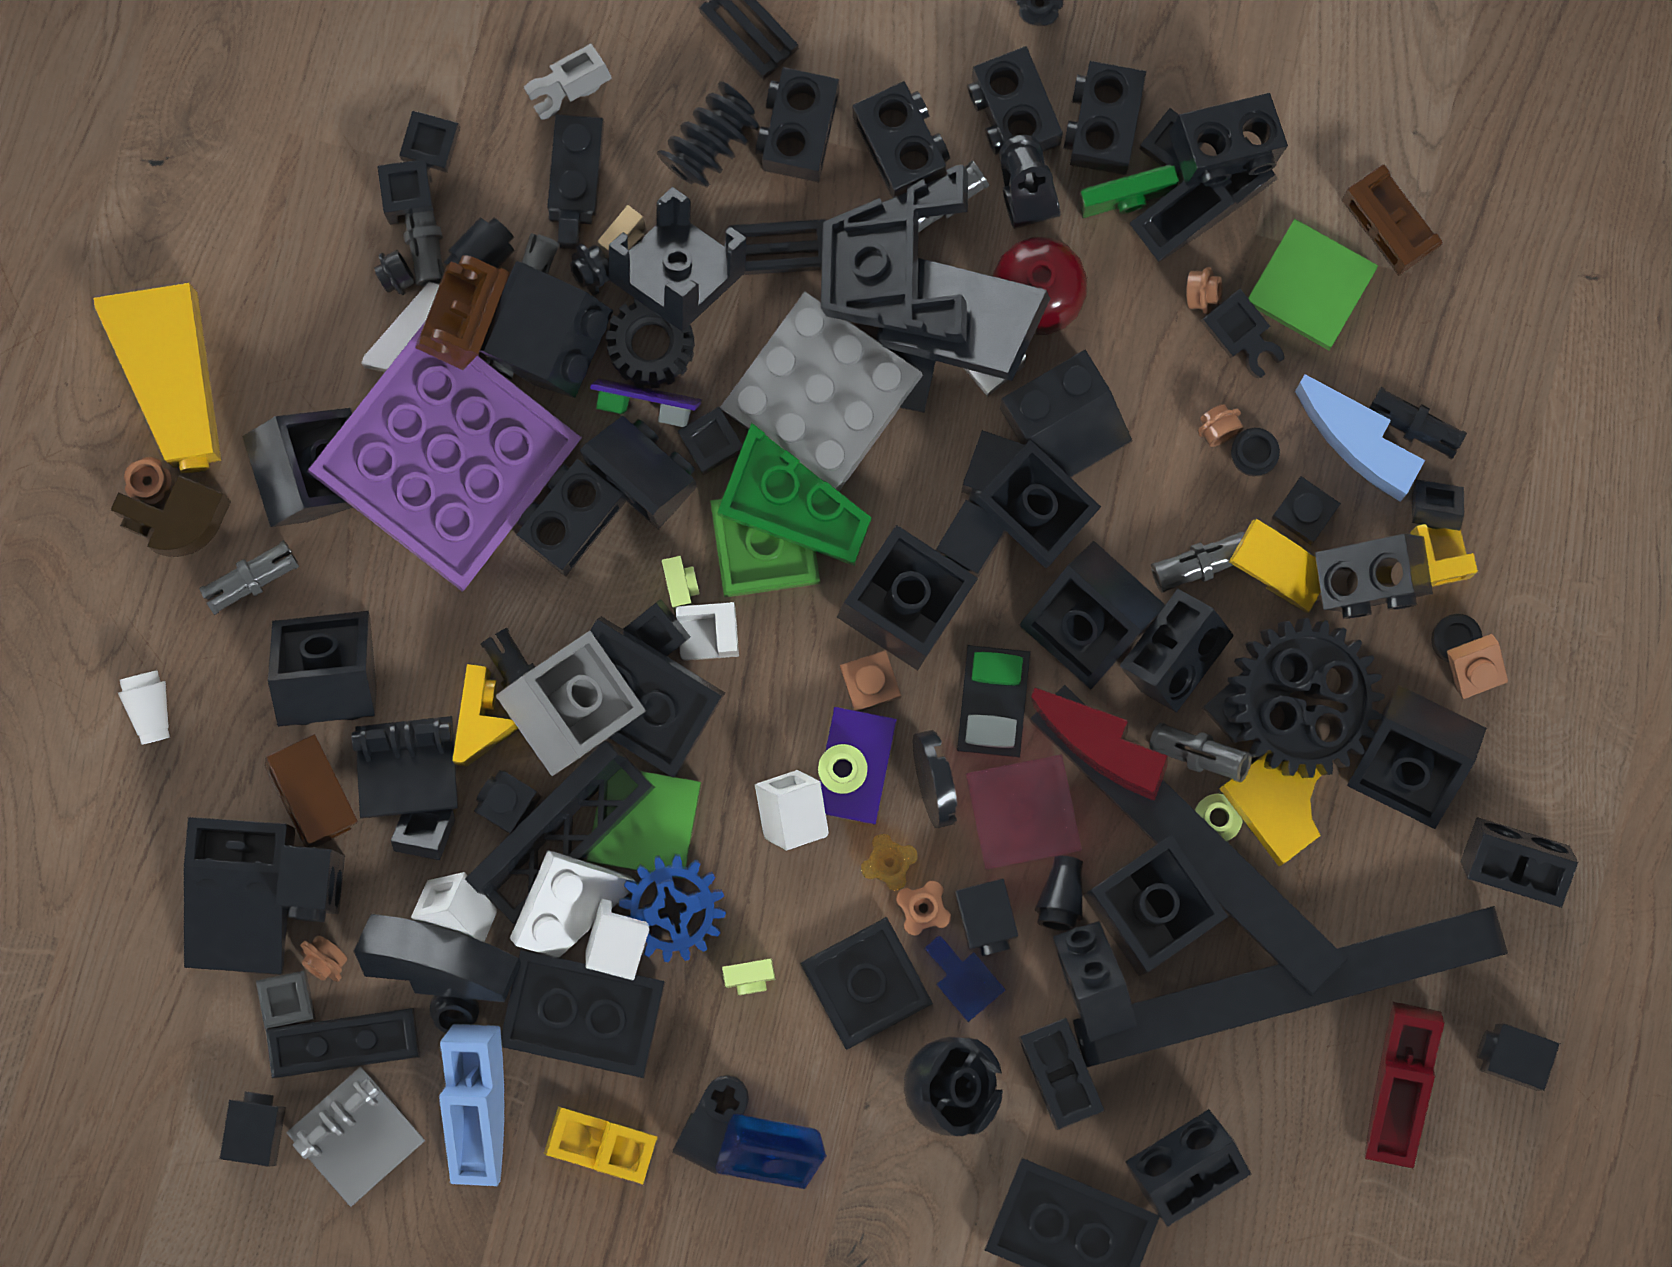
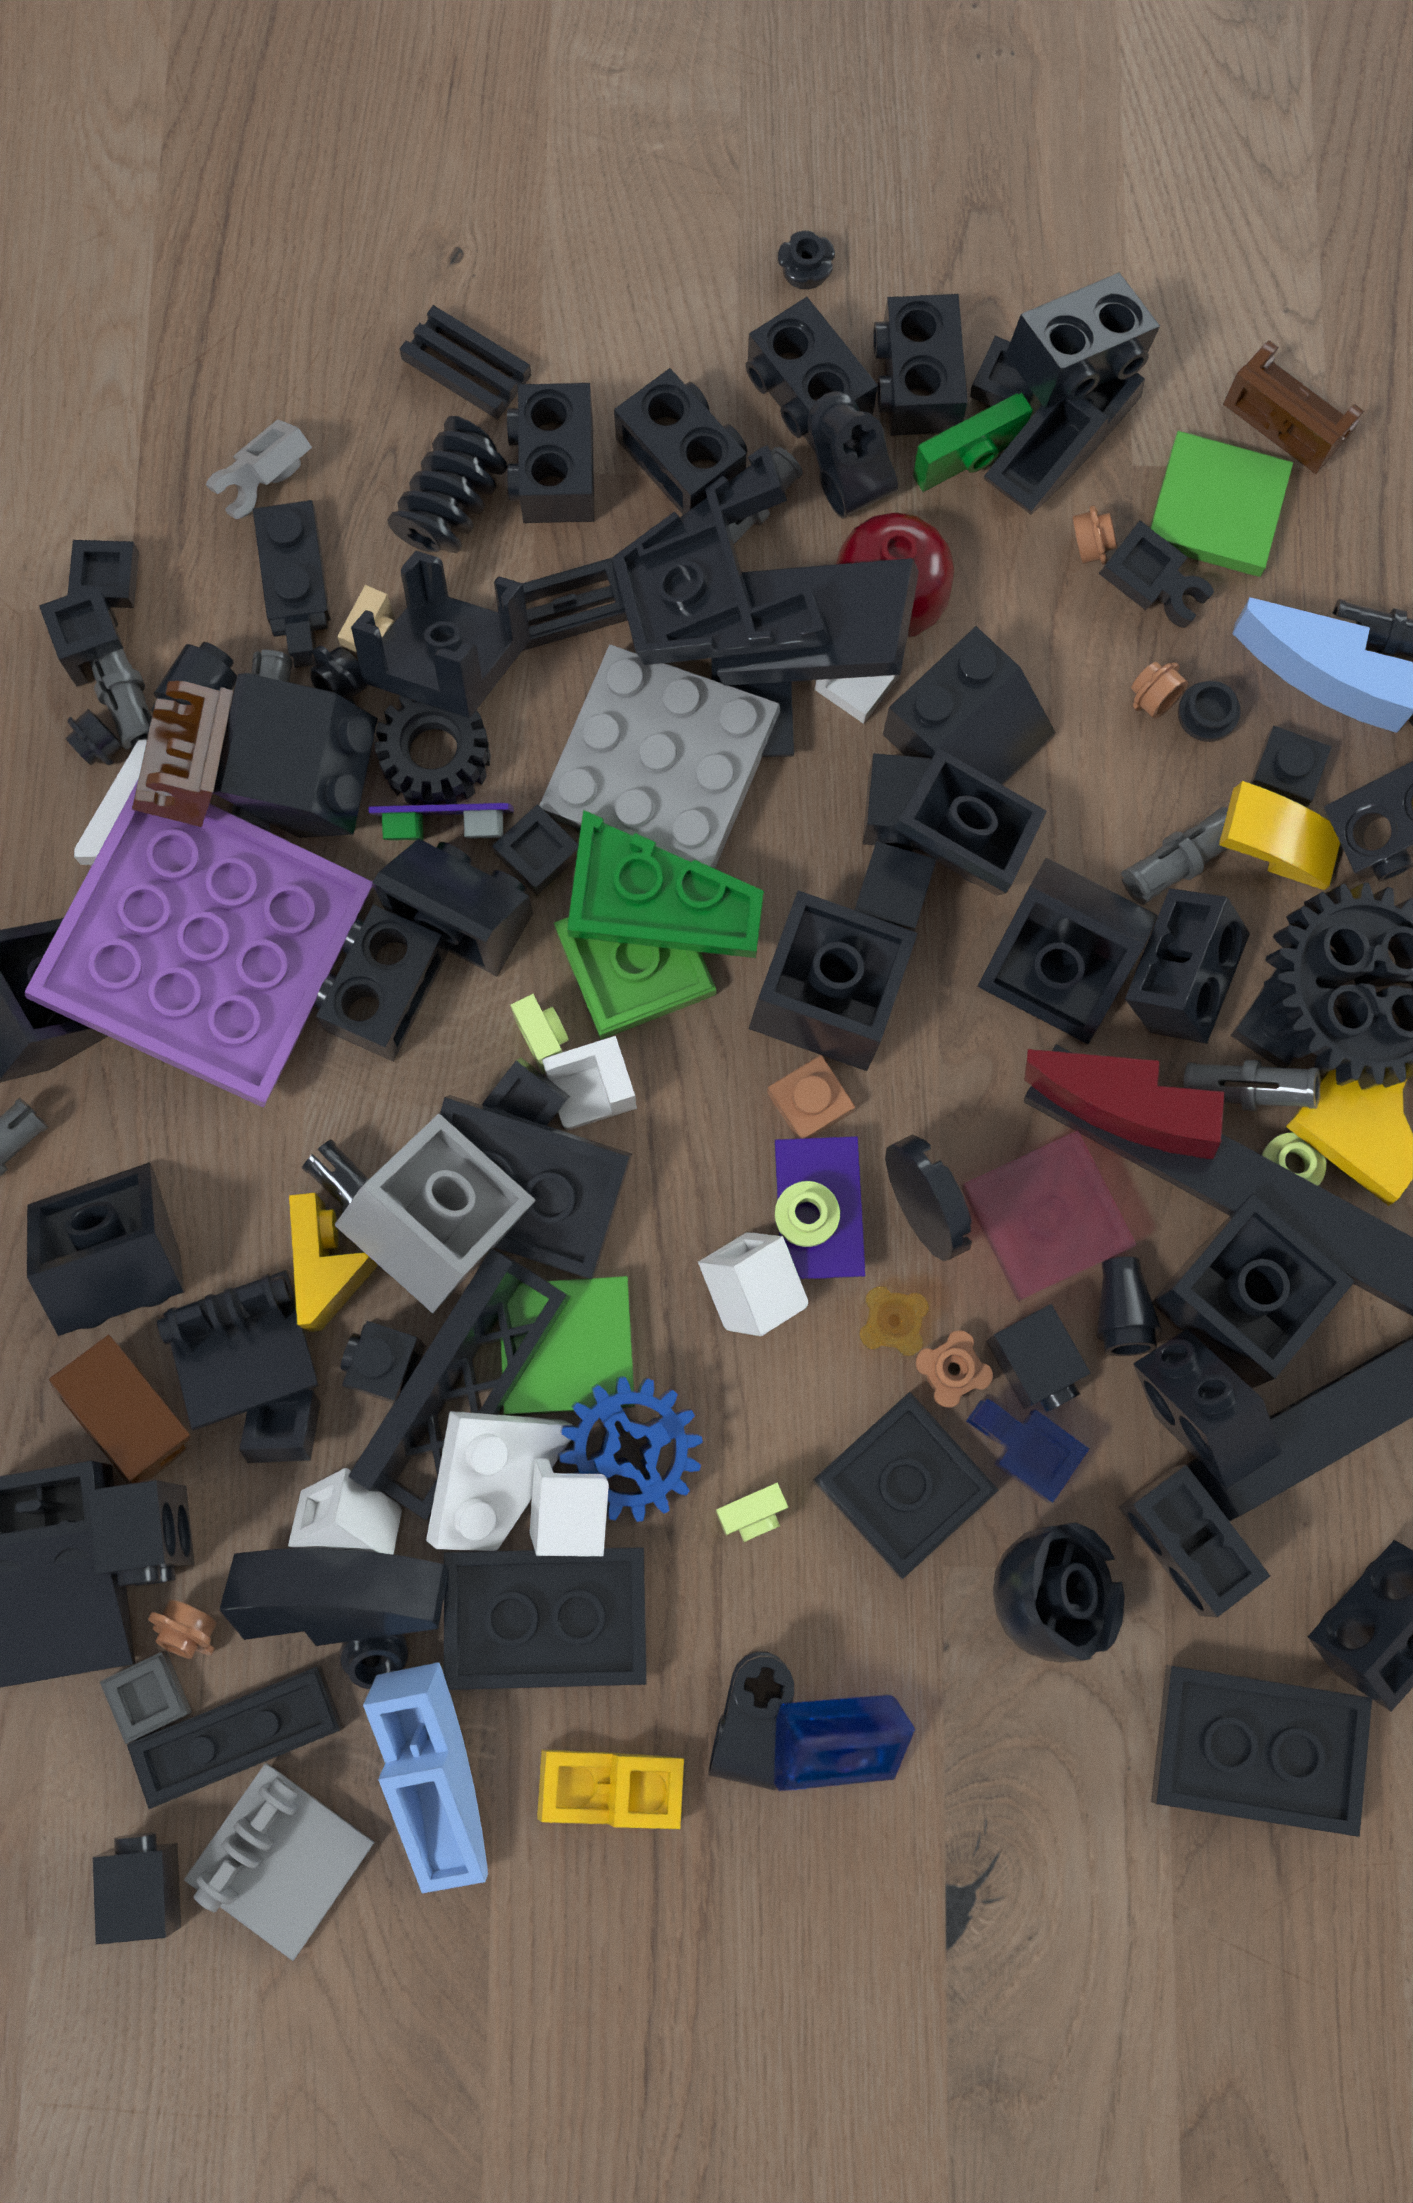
camera: 20 degrees left, 5 degrees down
piece [957,645,1030,758] -> none

